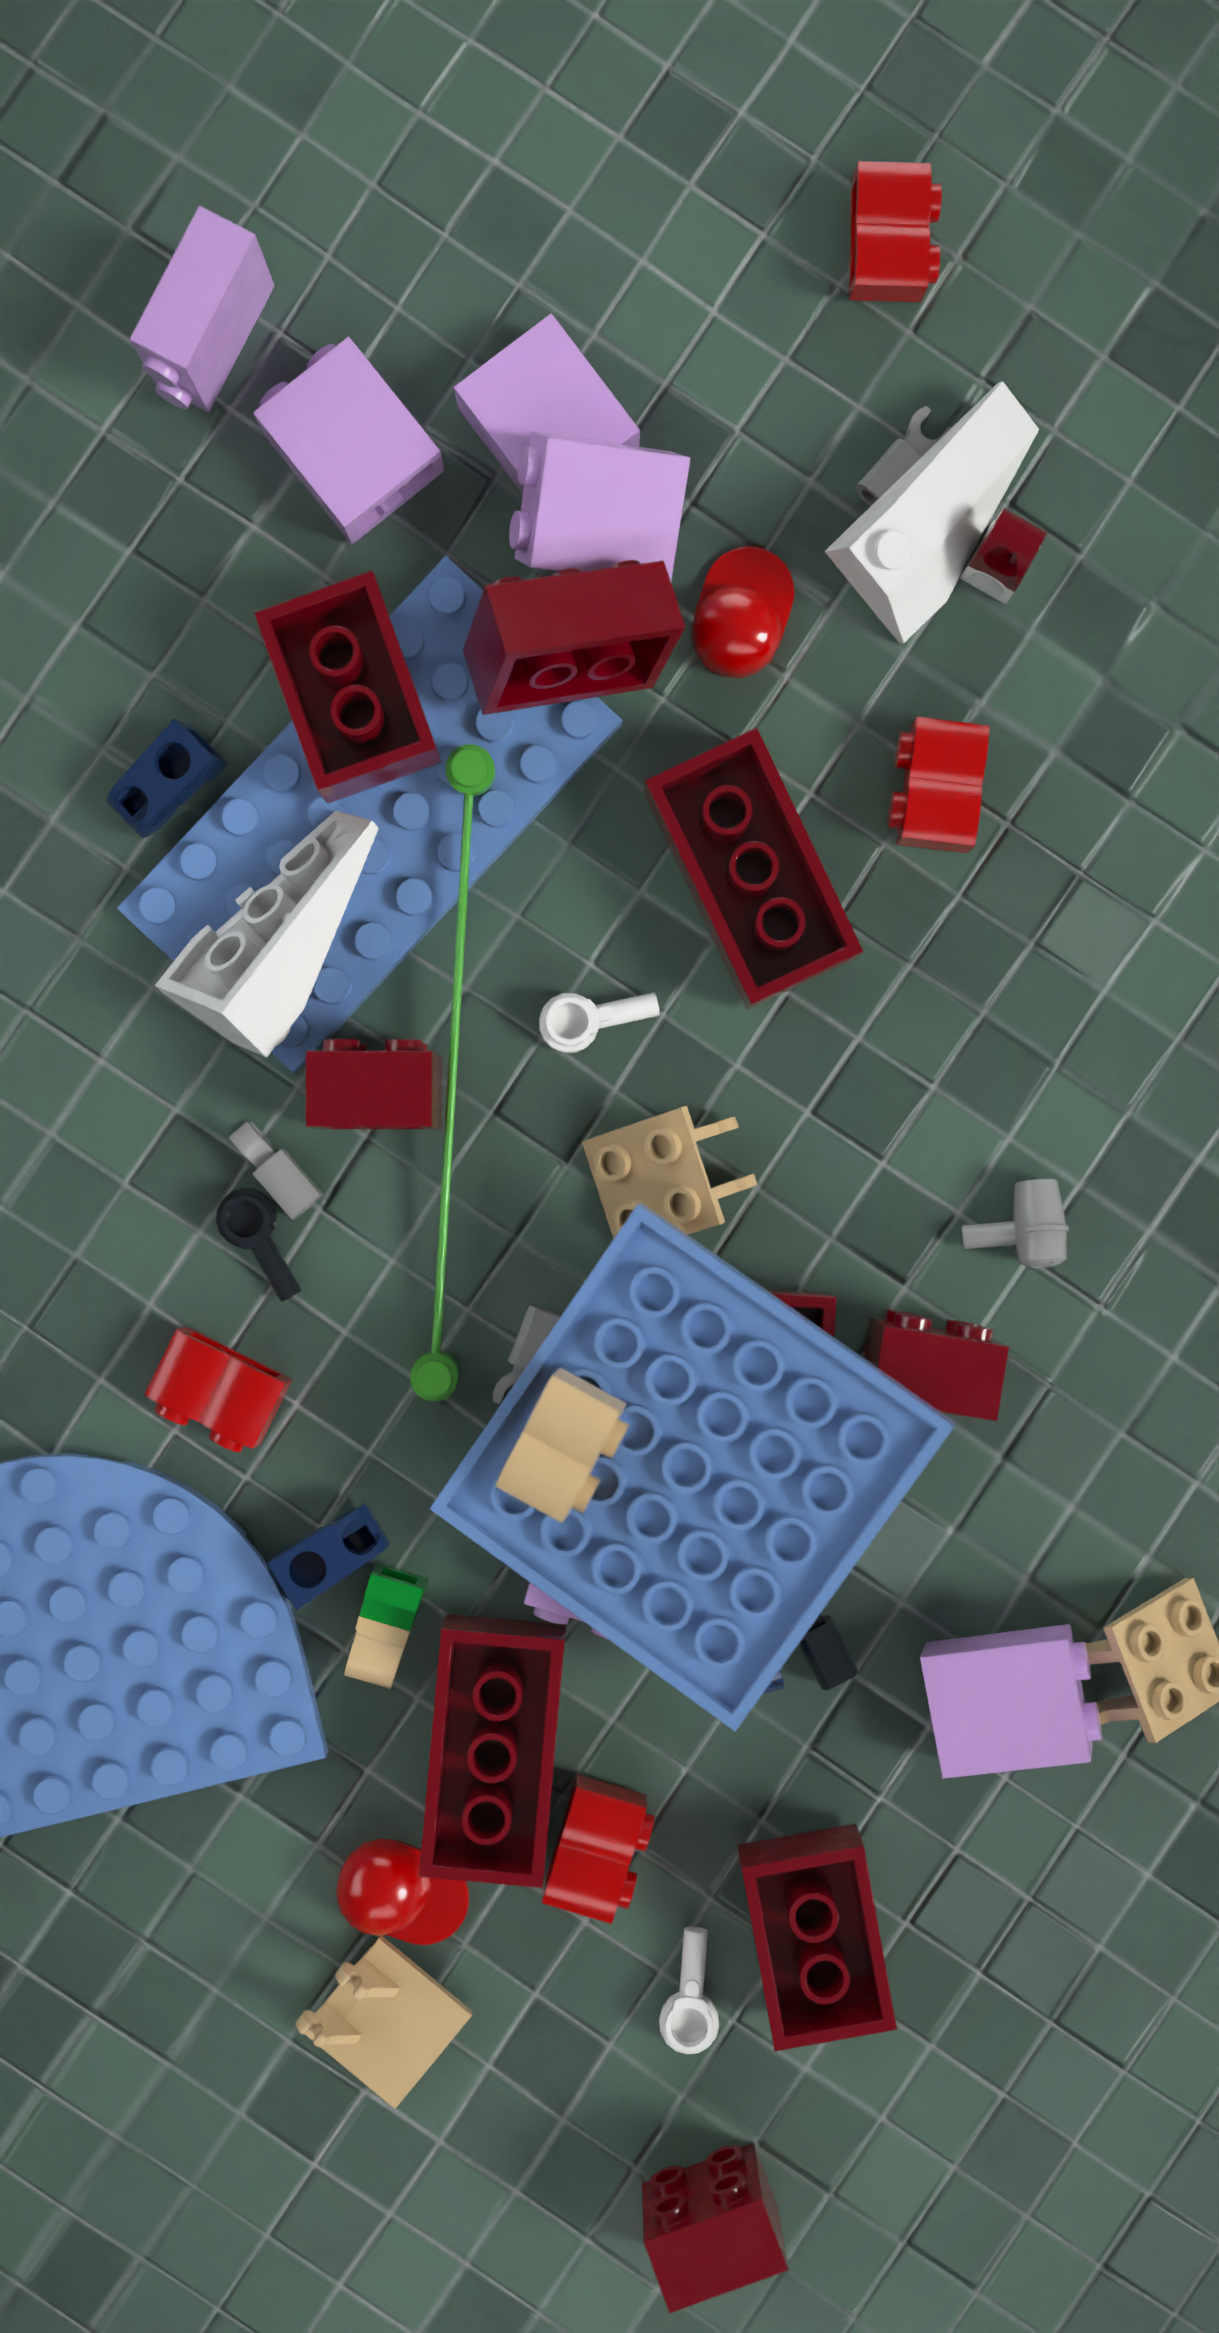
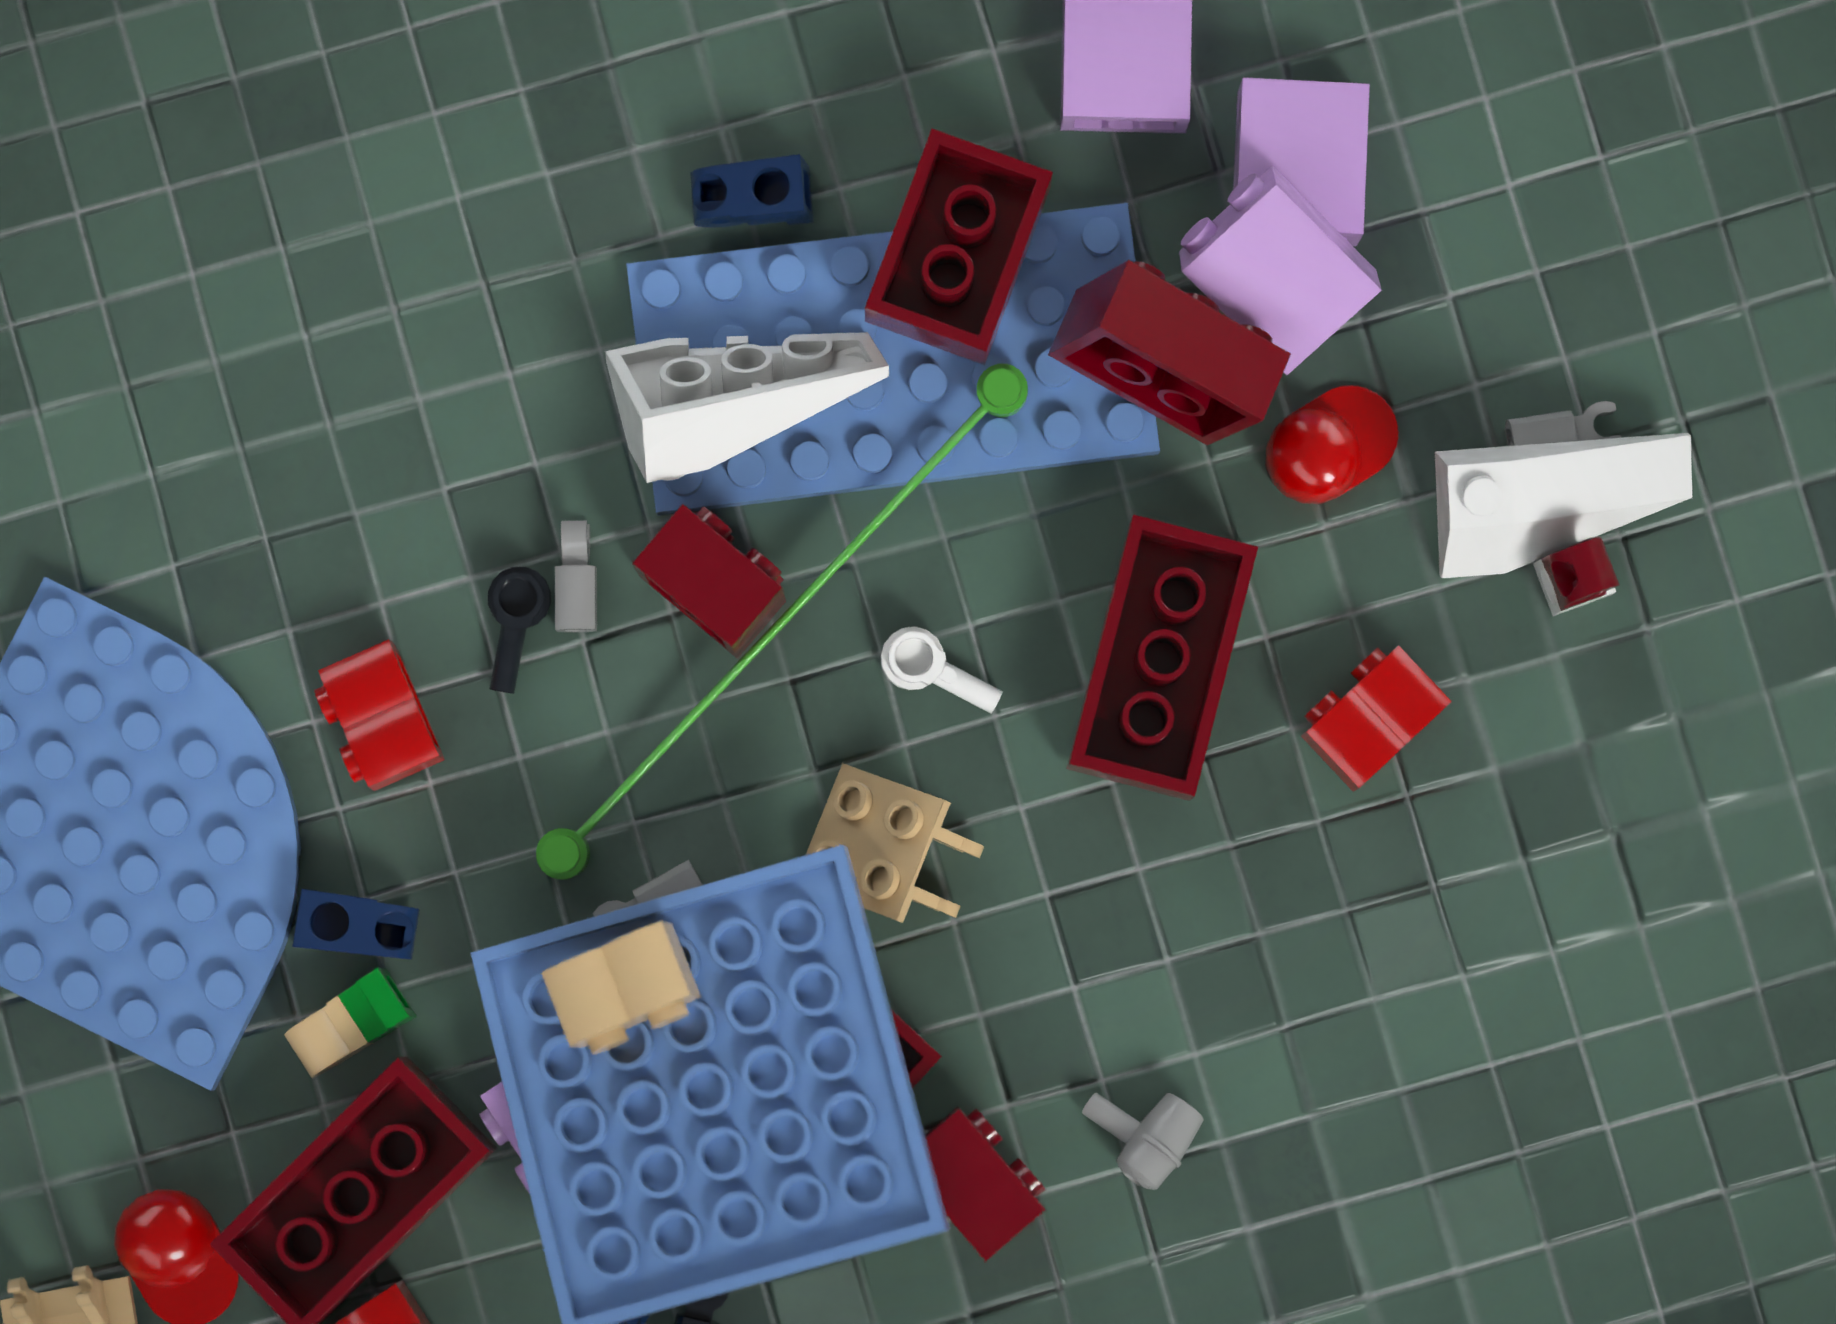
camera: 40 degrees right, 5 degrees down
red brick [849,161,942,302] -> none

